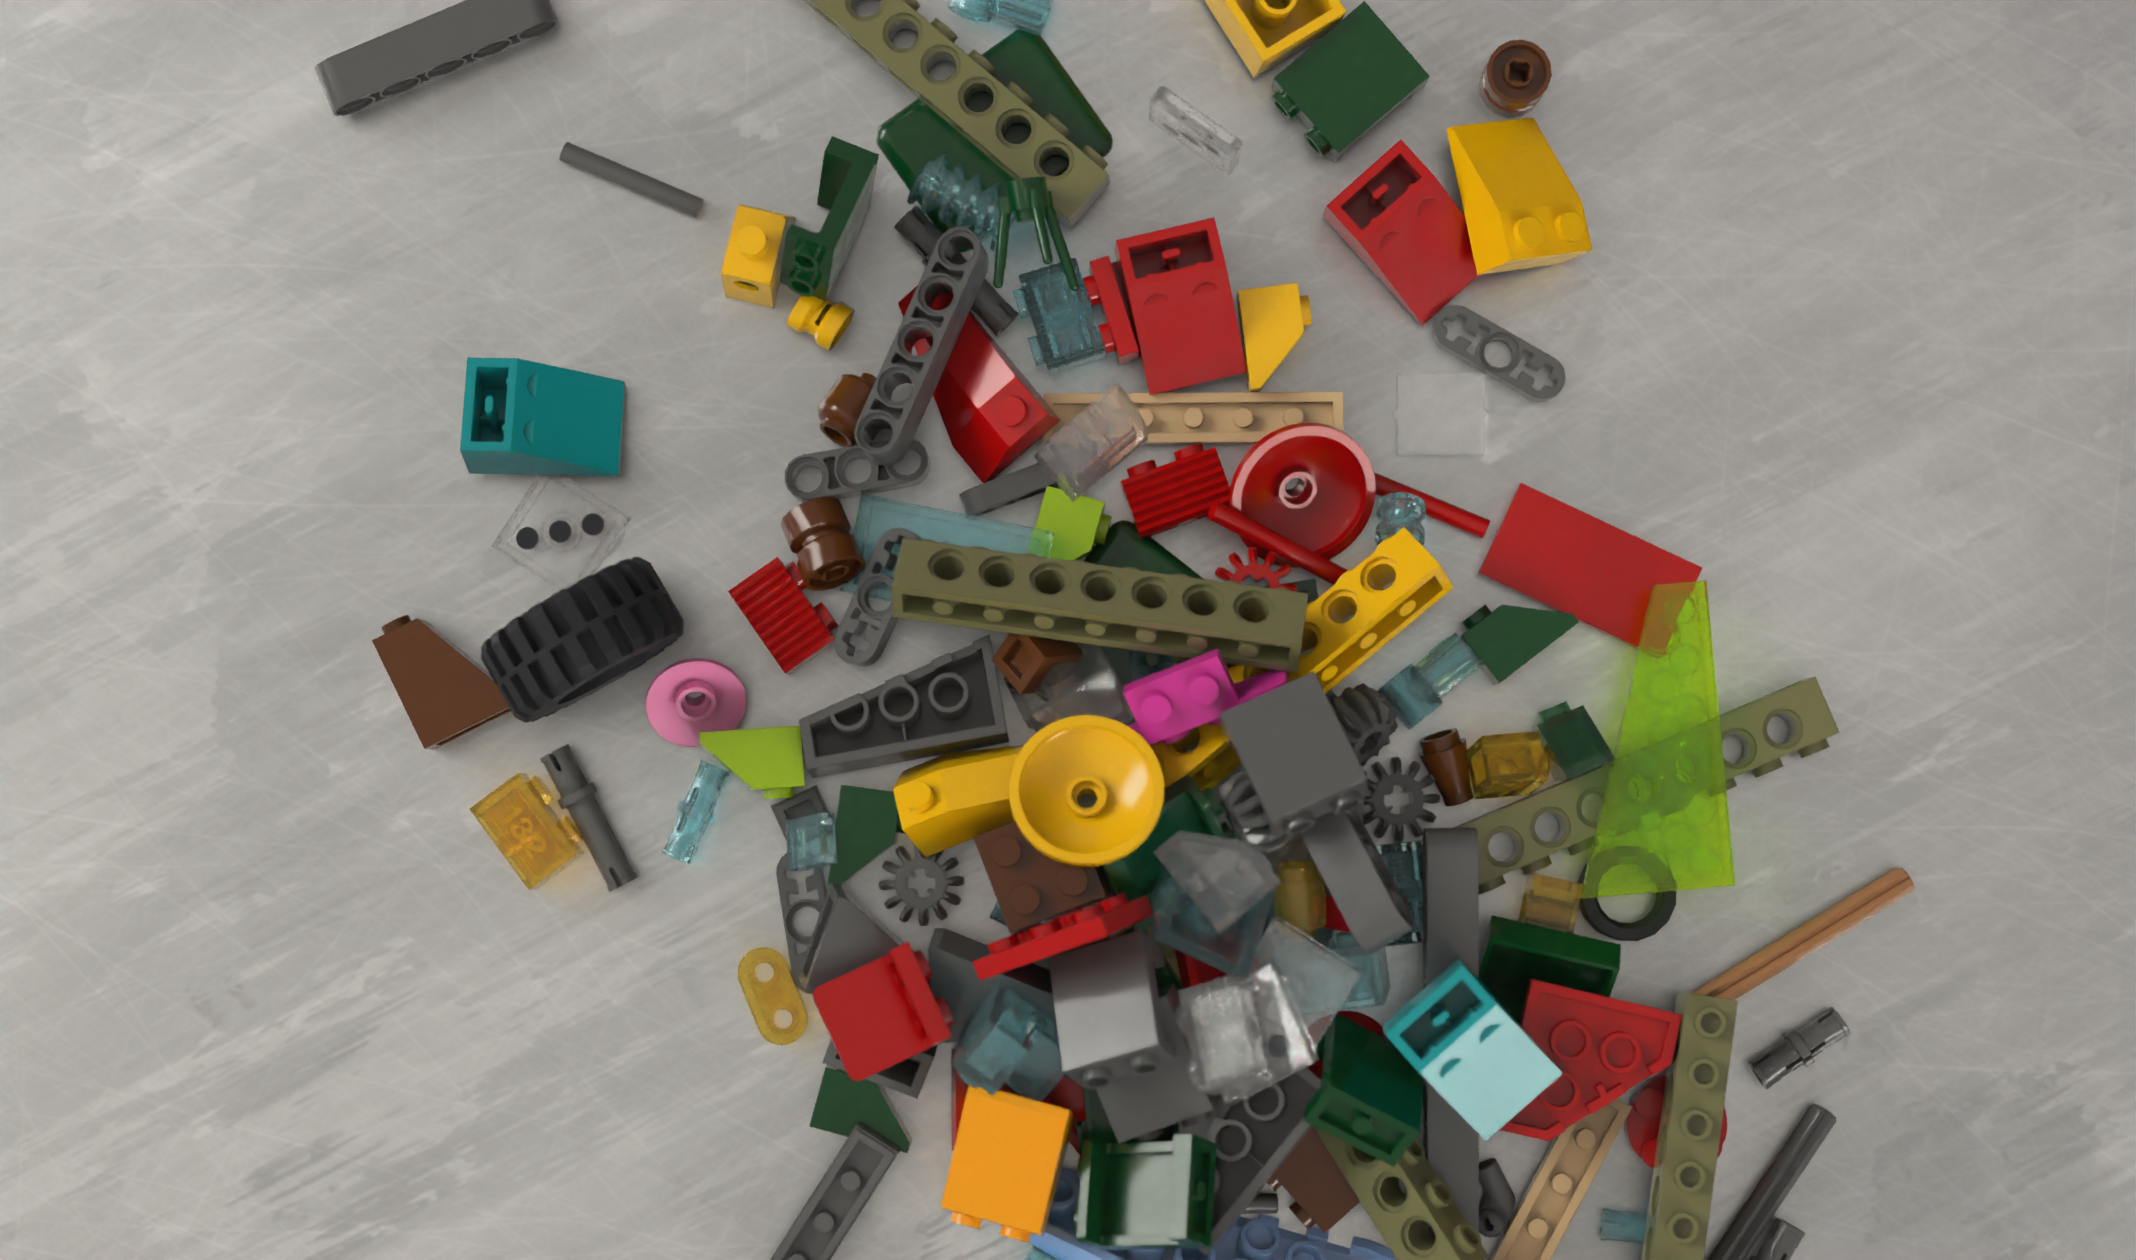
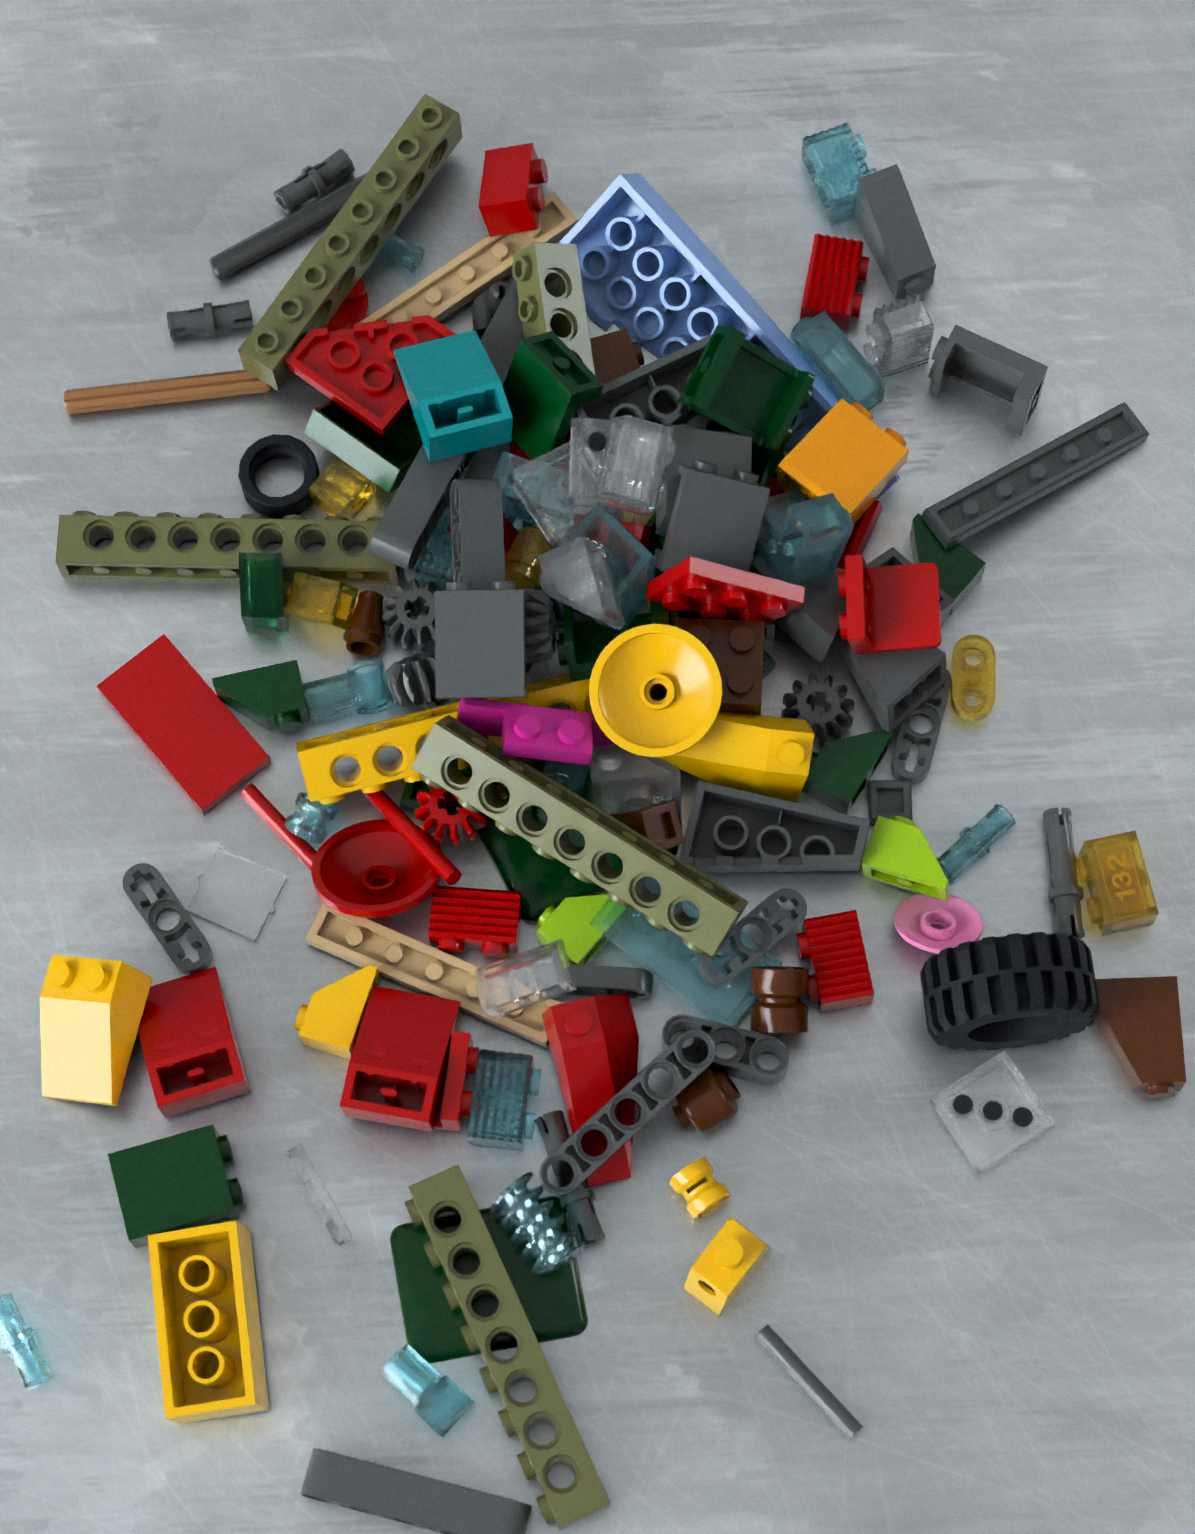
camera: 160 degrees left, 15 degrees down
teal slope [460,357,625,476] -> none
dark green panel [780,136,879,301] -> none
clear light blue tile [786,812,837,872] -> none
dark green plant [993,177,1079,291] -> none
reddish brown wheel [1479,40,1552,118] -> none
clear neon green wing [1580,581,1735,899] -> none

